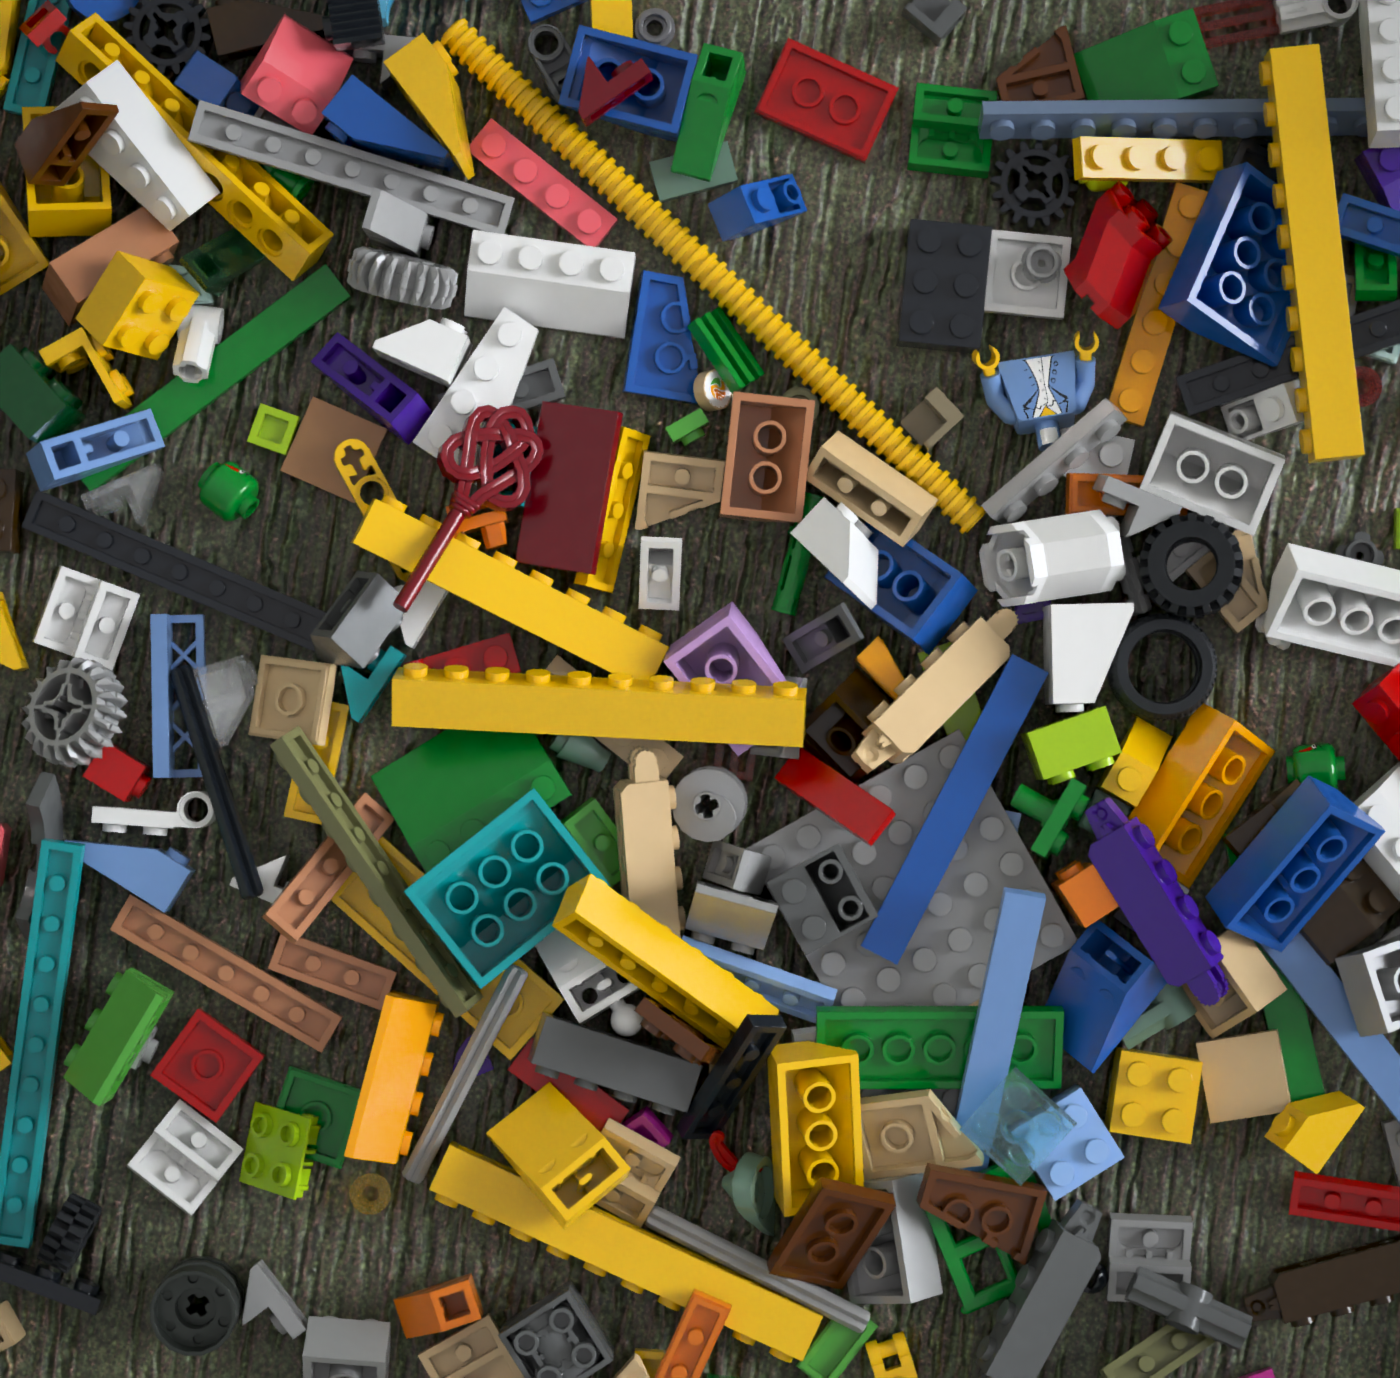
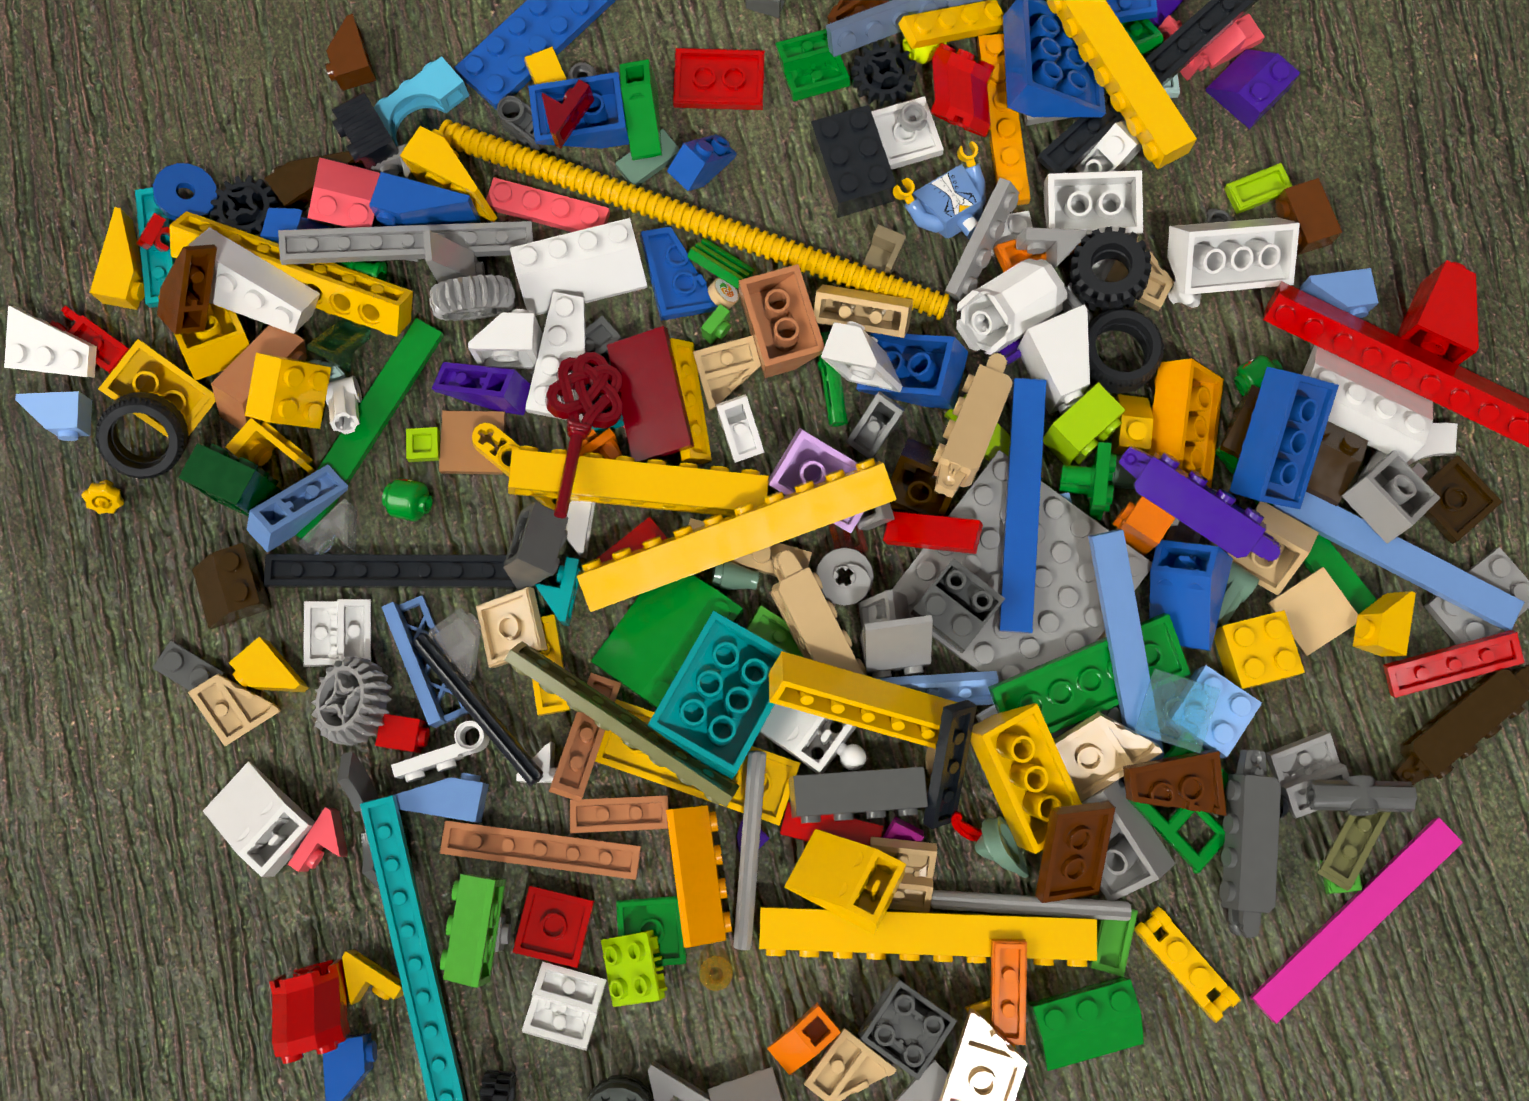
camera: 20 degrees left, 10 degrees down
reddish brown plate [634,997,725,1068] -> none
light orange slope [855,635,904,701] -> none

